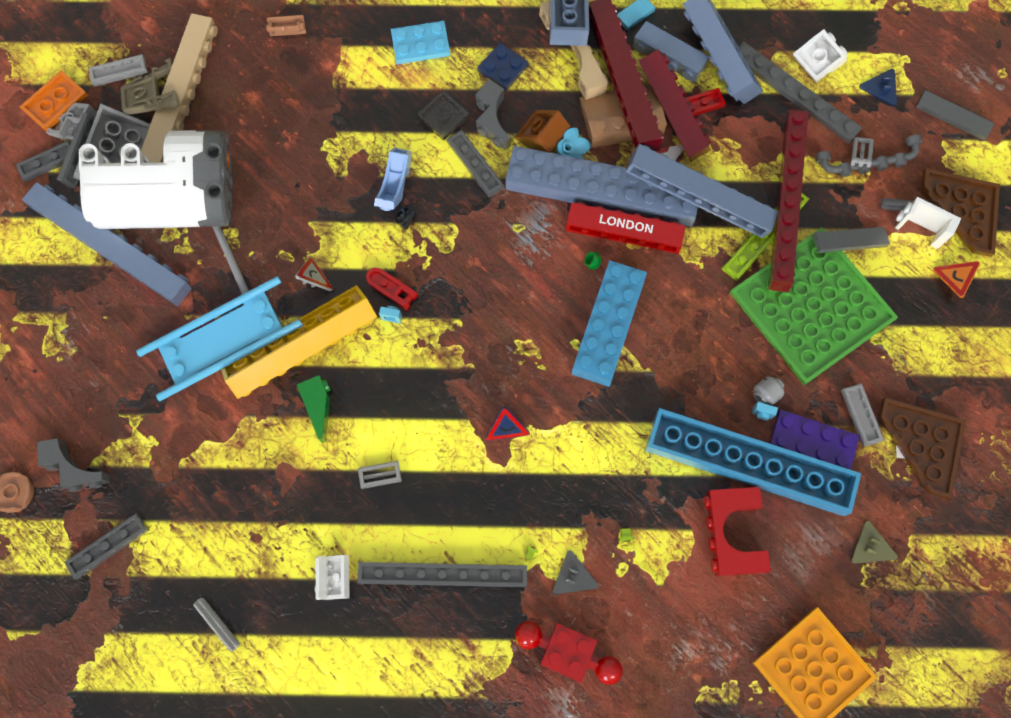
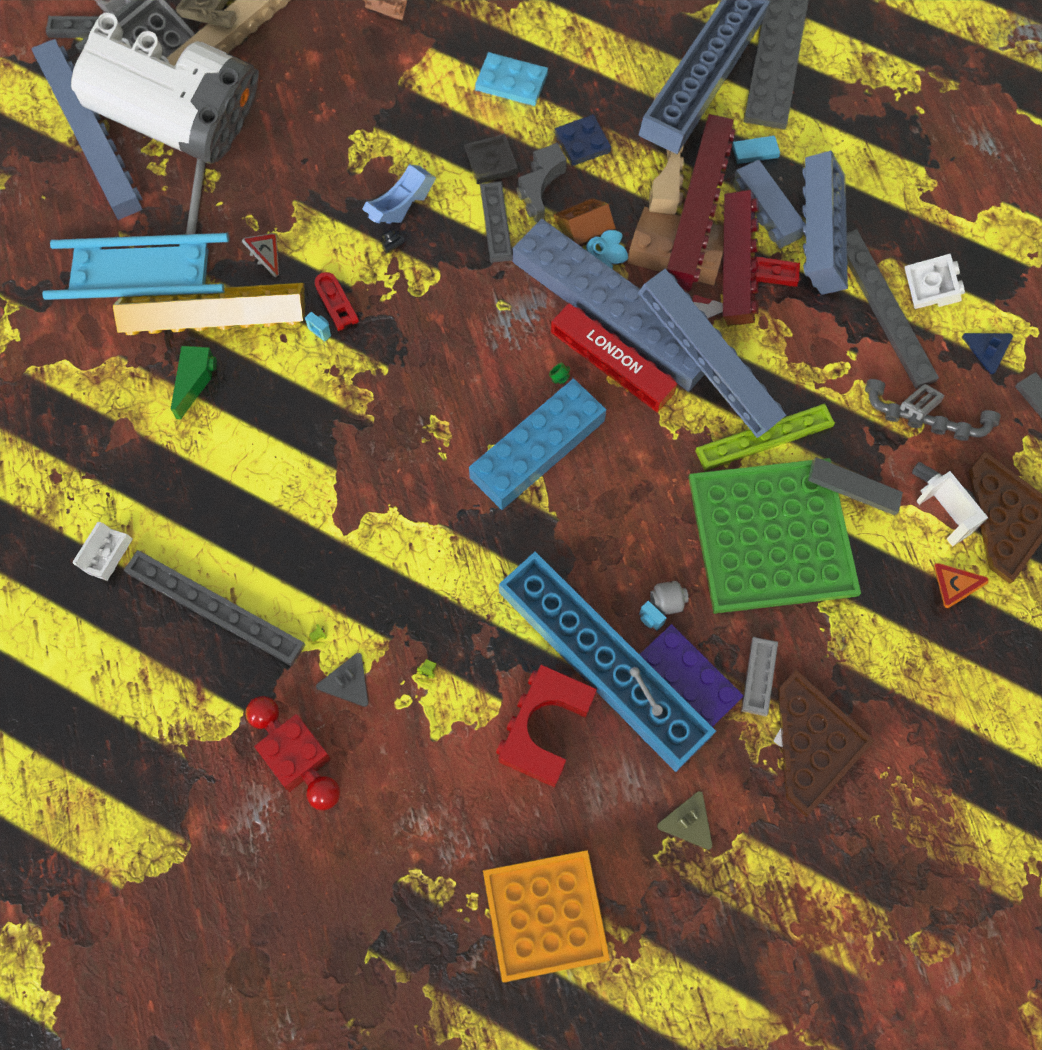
camera: 25 degrees right, 5 degrees down
light grey tile [358,461,402,489] -> none
piece [485,406,530,441] -> none
dark red brick [768,110,809,292] -> none
none -> light grey hinge [630,667,663,716]

